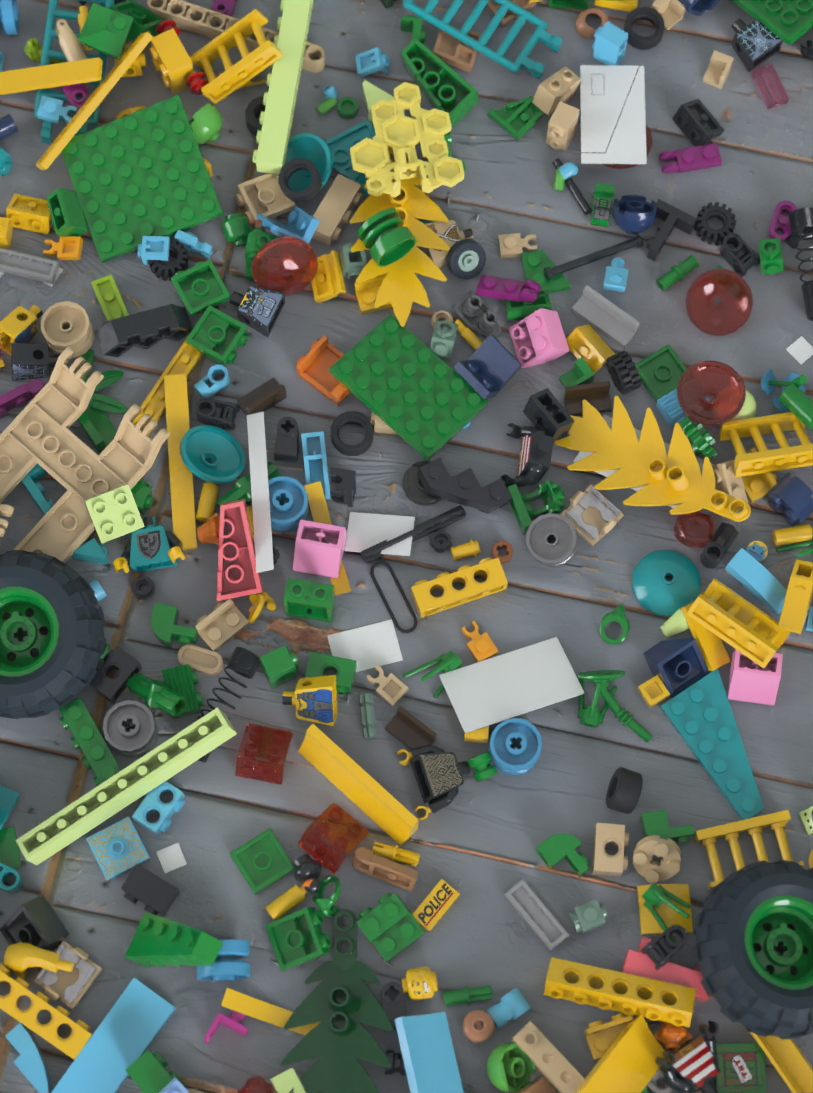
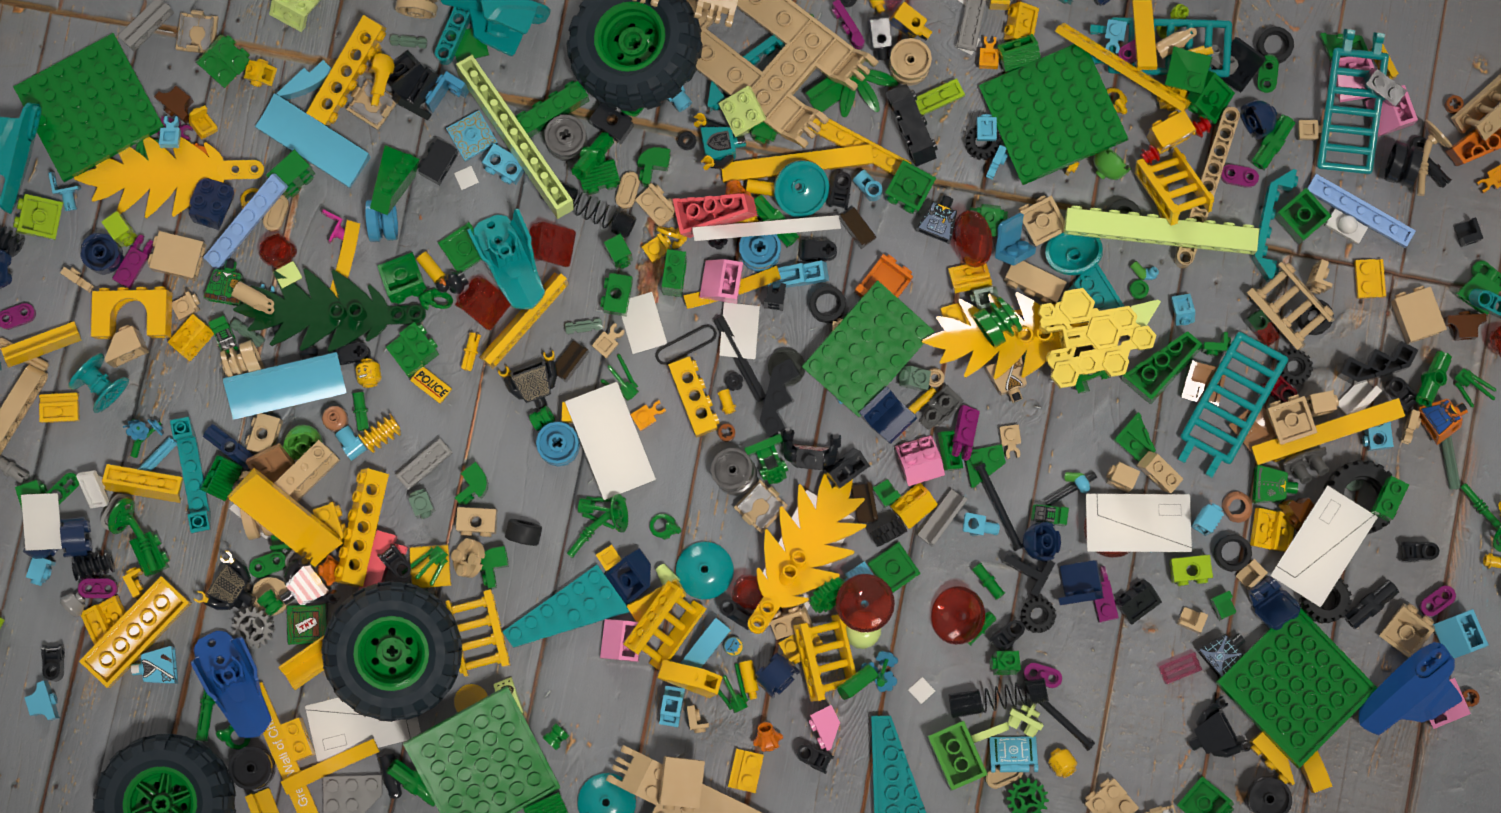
camera: 90 degrees right, 10 degrees up
green plate [171,259,230,317] -> none
green head [221,212,252,246] -> none
black tyre [279,158,322,203] -> none
torso [282,675,338,726] -> none
medium nougat hinge [352,847,419,892] -> none
black wheel [447,239,486,279] -> none
none -> yellow piece [358,413,401,453]
none -> black bracket [392,67,439,120]
none -> dark azure bracket [425,71,469,113]
none -> teal piece [467,208,545,309]
none -> yellow bracket [641,233,672,264]
none -> dark blue bracket [1058,560,1104,605]
none -> lime brick [1169,555,1213,586]
none -> green panel [1209,591,1236,621]

